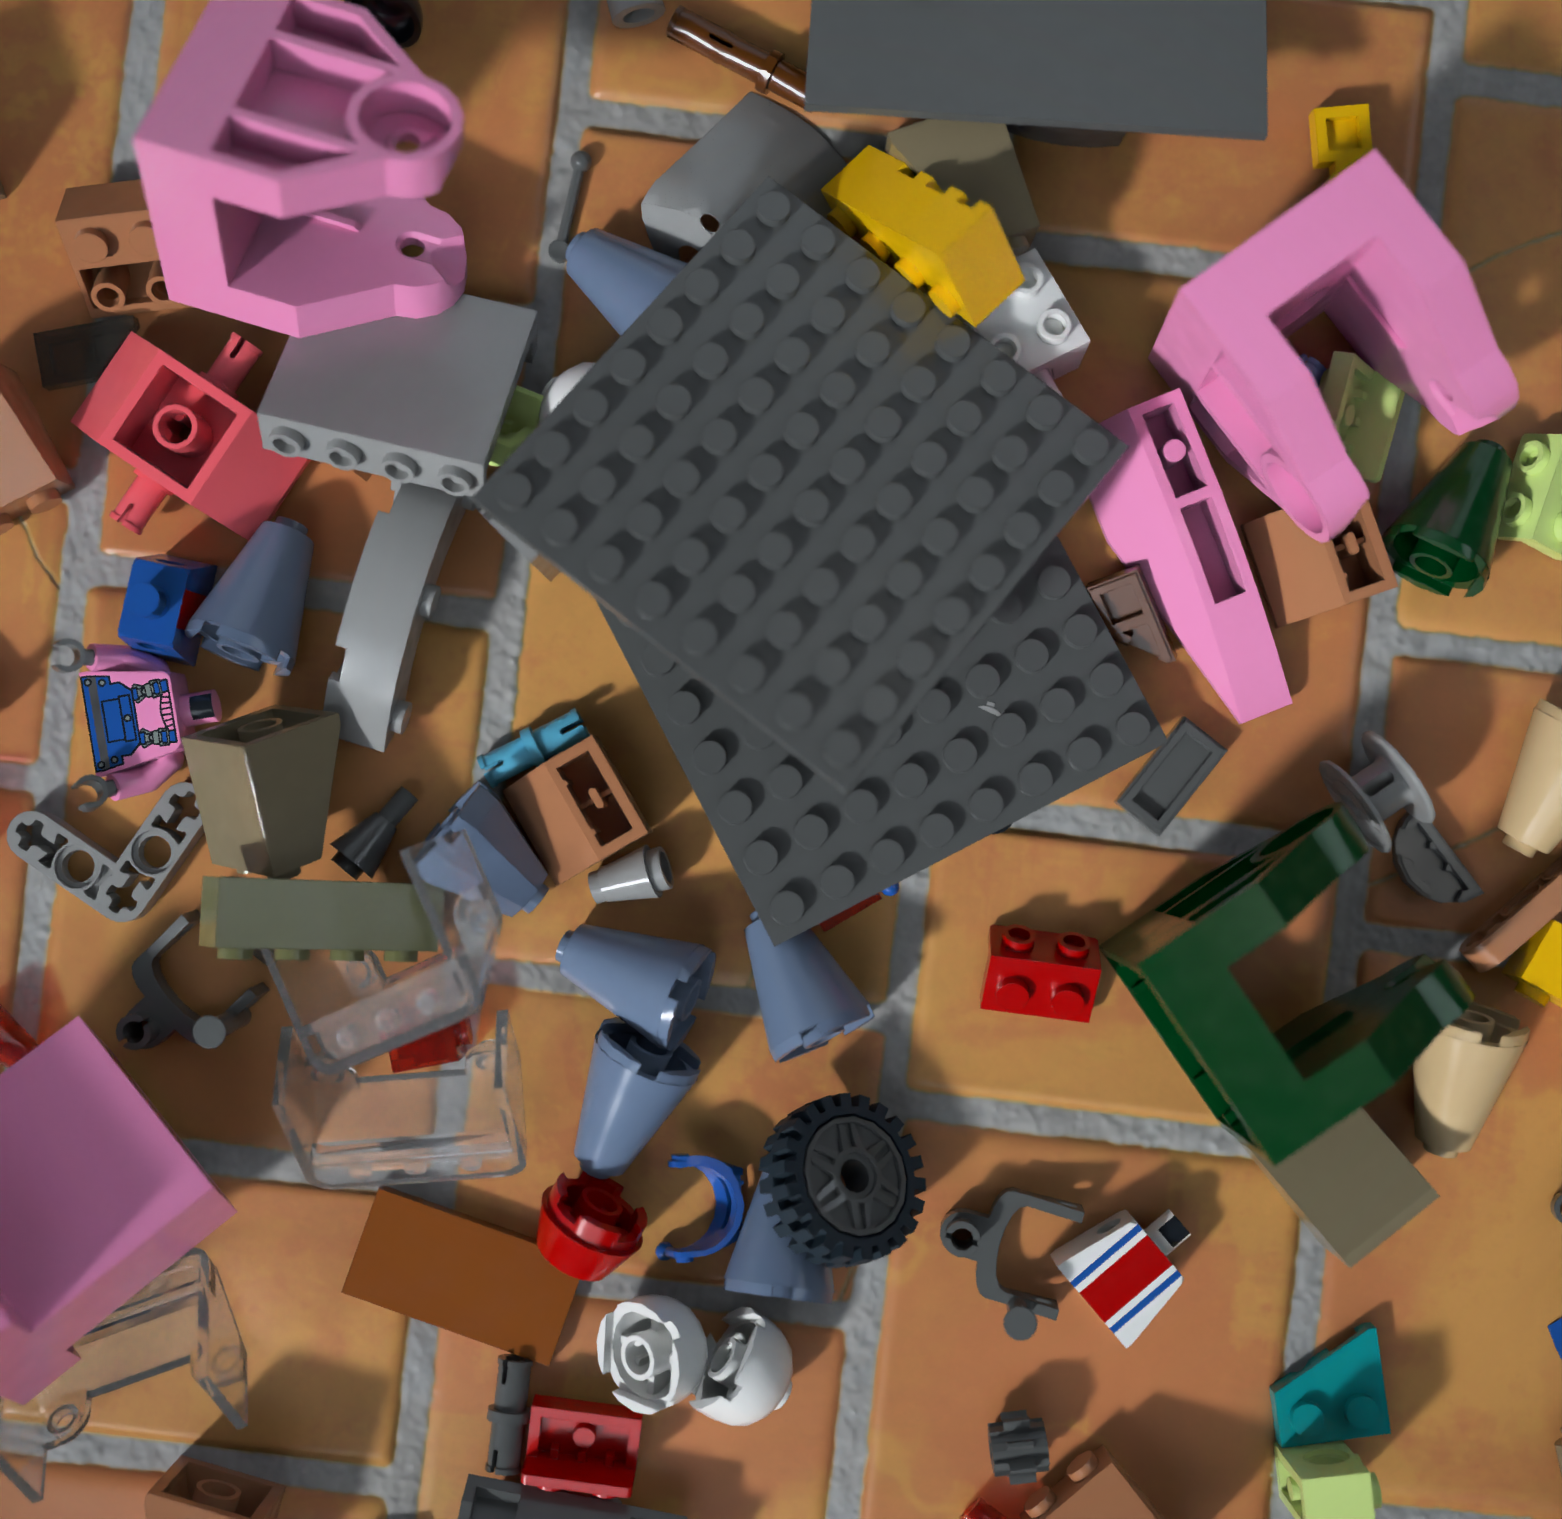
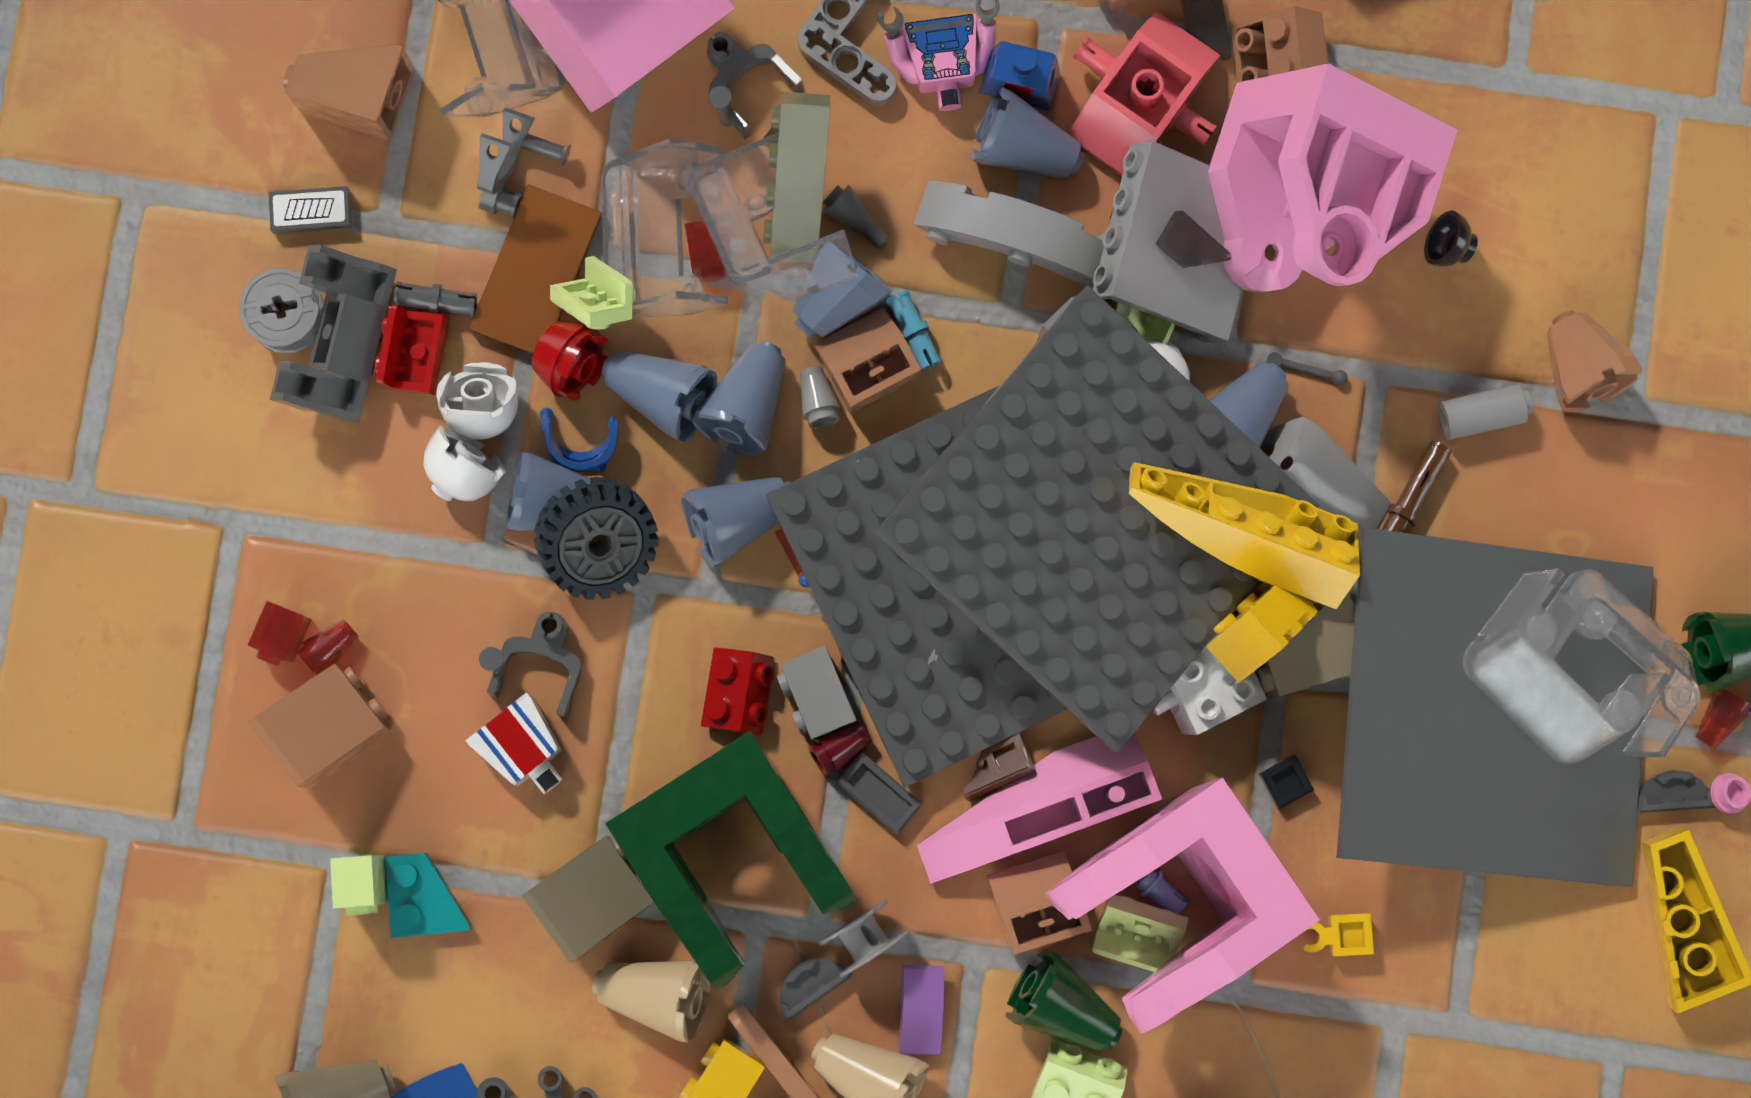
camera: 90 degrees right, 5 degrees down
dark tan slope [181,704,341,879] -> none
dark grey gear [987,1410,1050,1485] -> none
none -> dark grey piece [477,108,571,218]
none -> yellowish green bracket [550,256,635,330]
none -> light grey brick [776,646,856,740]
none -> dark red cone [808,721,871,775]
none -> medium lavender slope [898,965,944,1054]
none -> yellow wedge [1129,462,1360,609]
none -> clear smoke tile [1156,210,1232,268]
none -> black tile [1258,754,1314,809]

